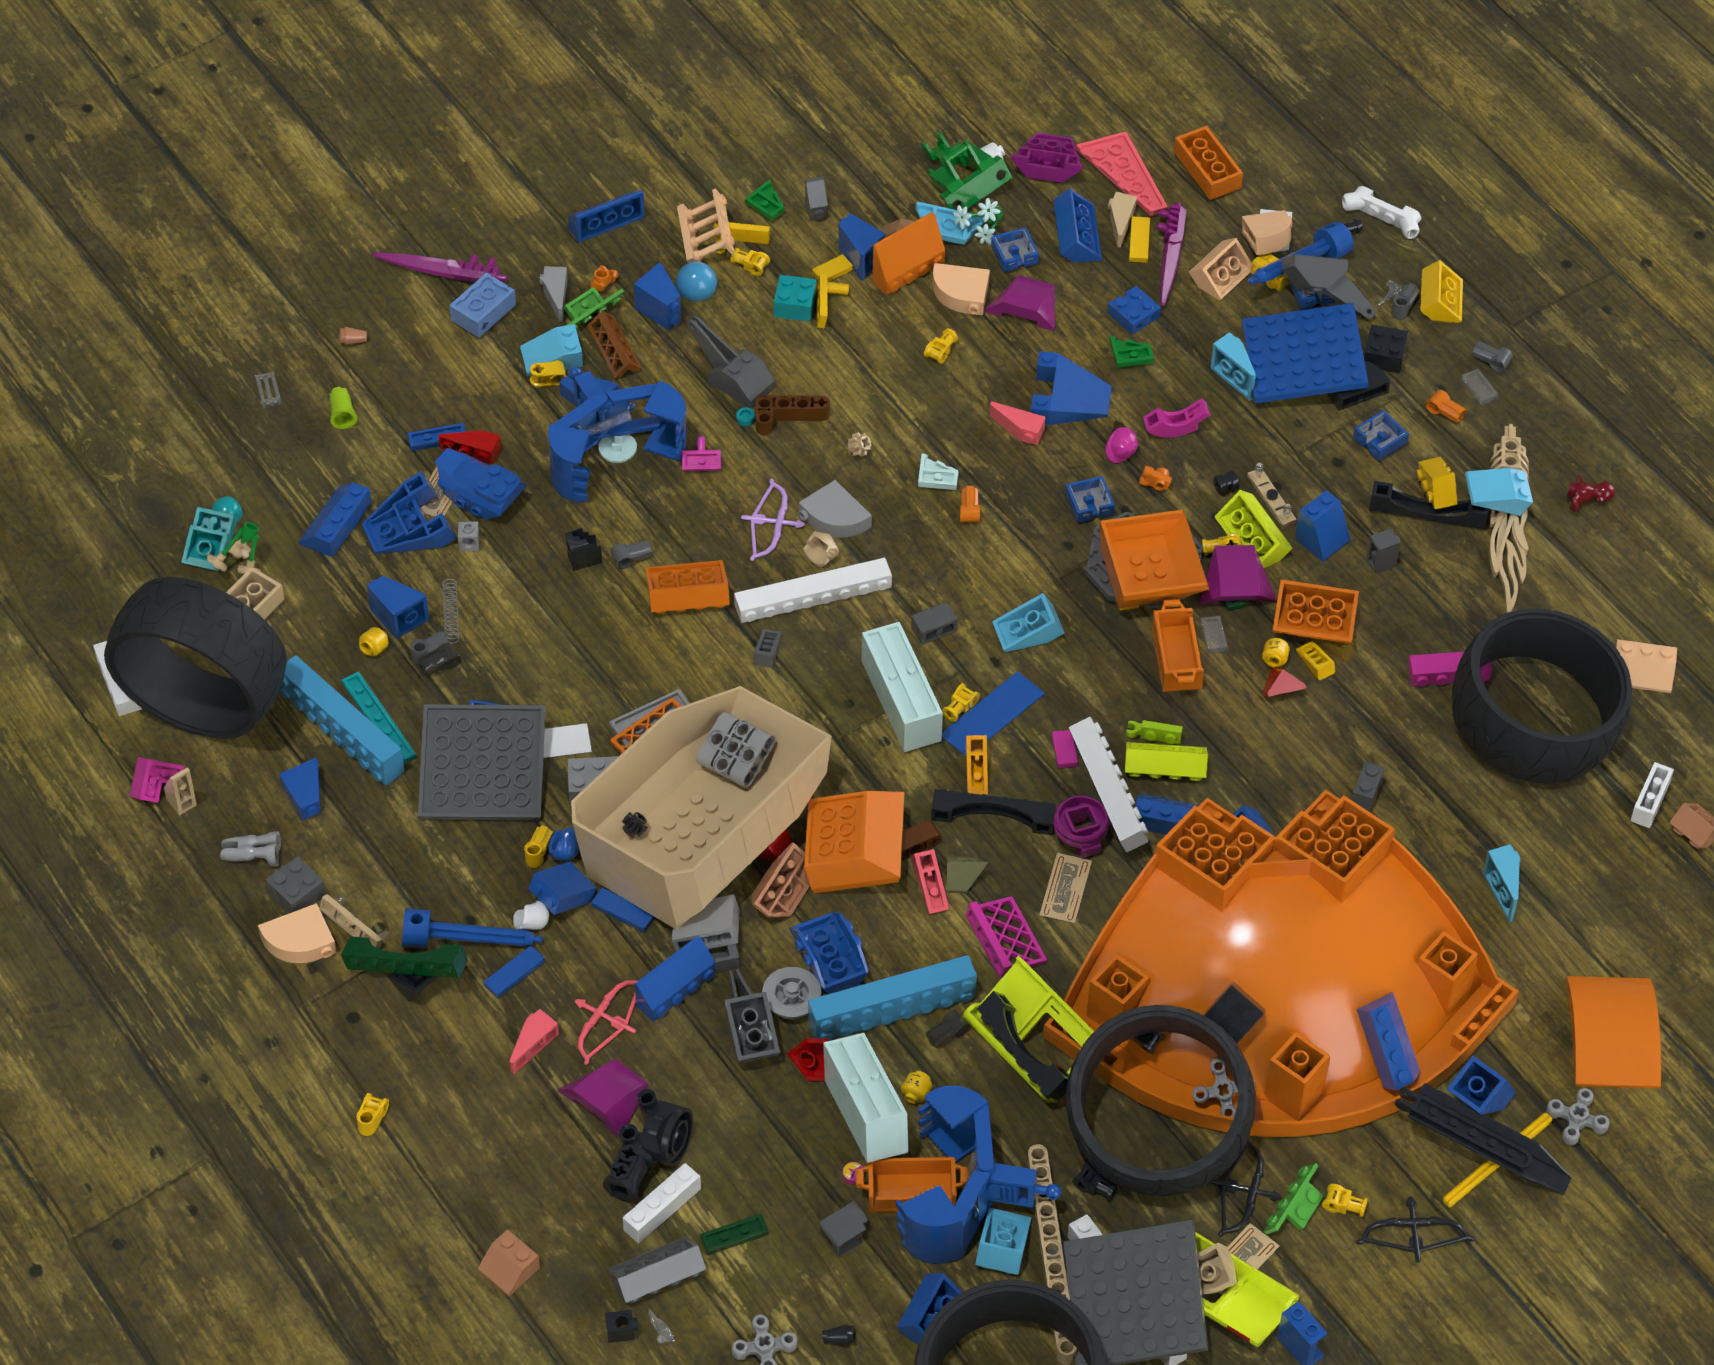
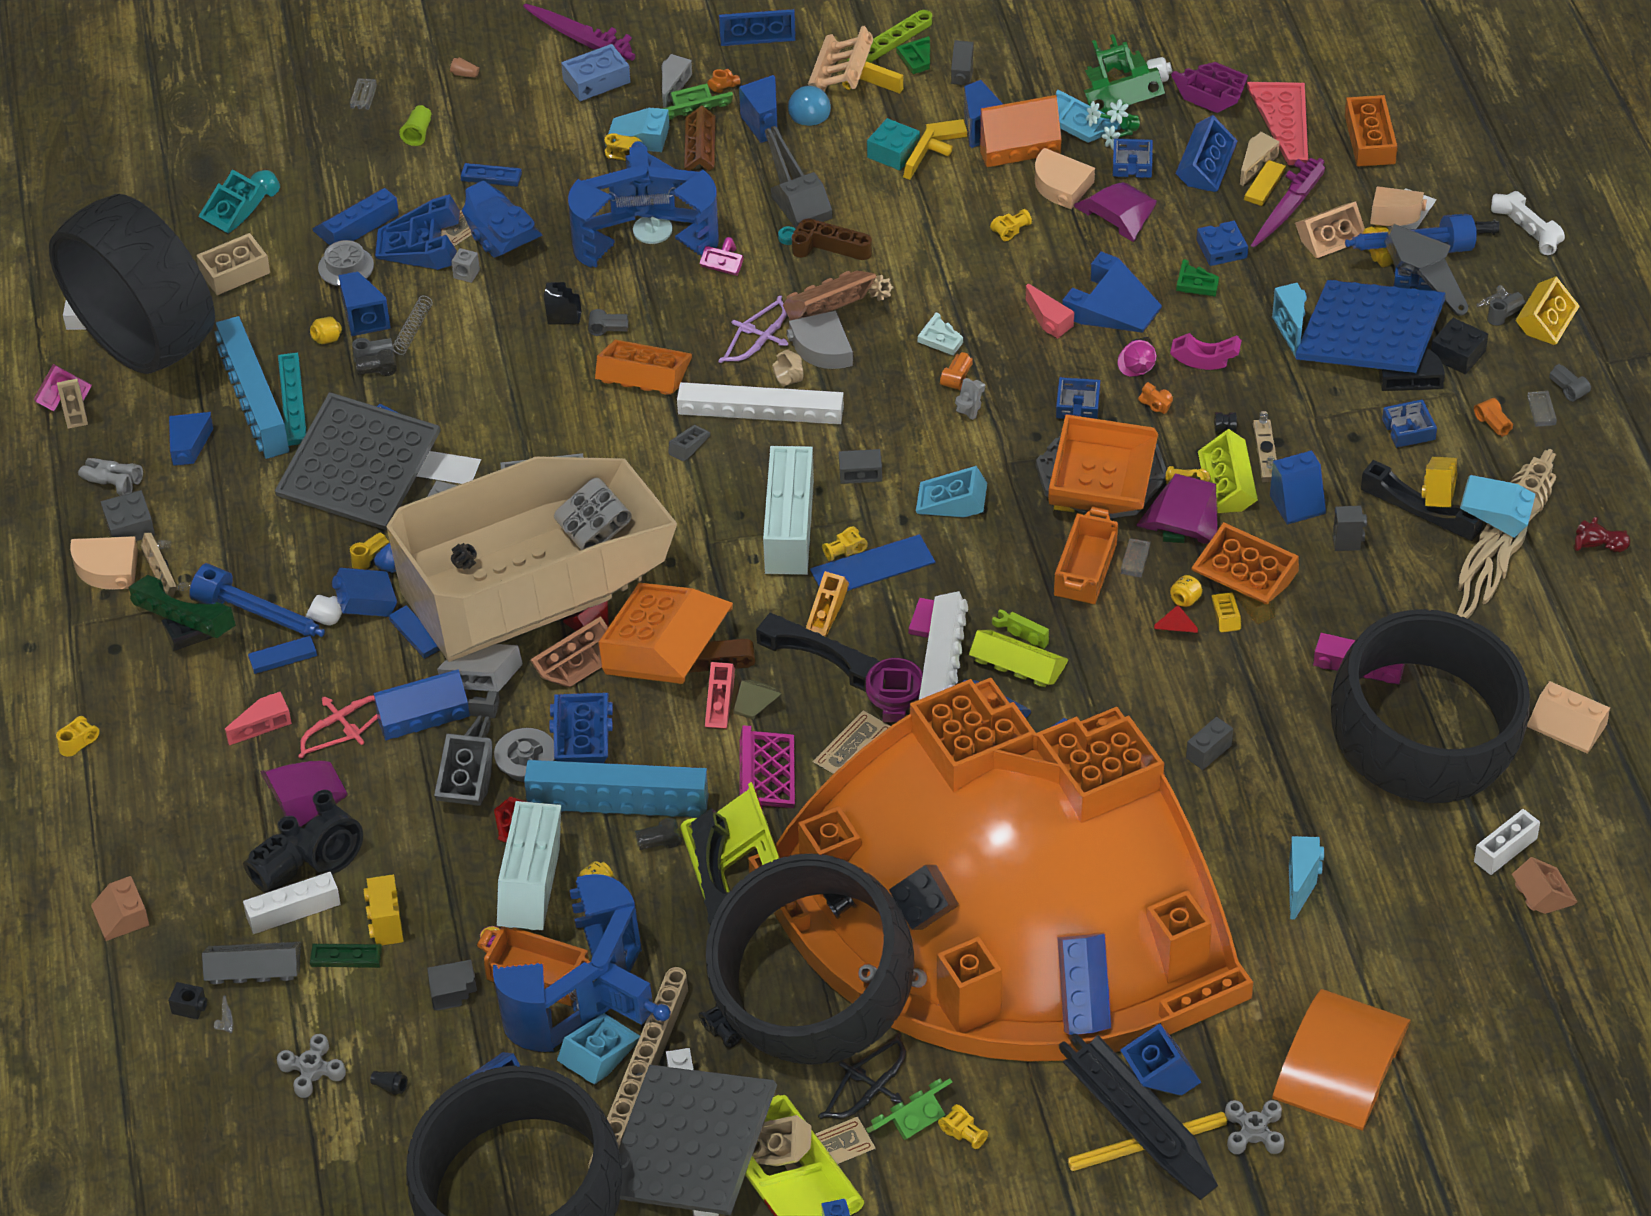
camera: 25 degrees right, 5 degrees down
plant [207,522,261,574] -> none
red slope [438,430,502,464] -> none
yellow connector [730,248,770,276] -> none
black piece [1356,1196,1475,1263] -> none
none -> light grey wheel [318,240,374,286]
none -> yellow wedge [363,874,404,946]
none -> nougat slope [783,270,876,320]
none -> lime beam [847,10,932,63]
none -> light grey hips [955,378,986,420]

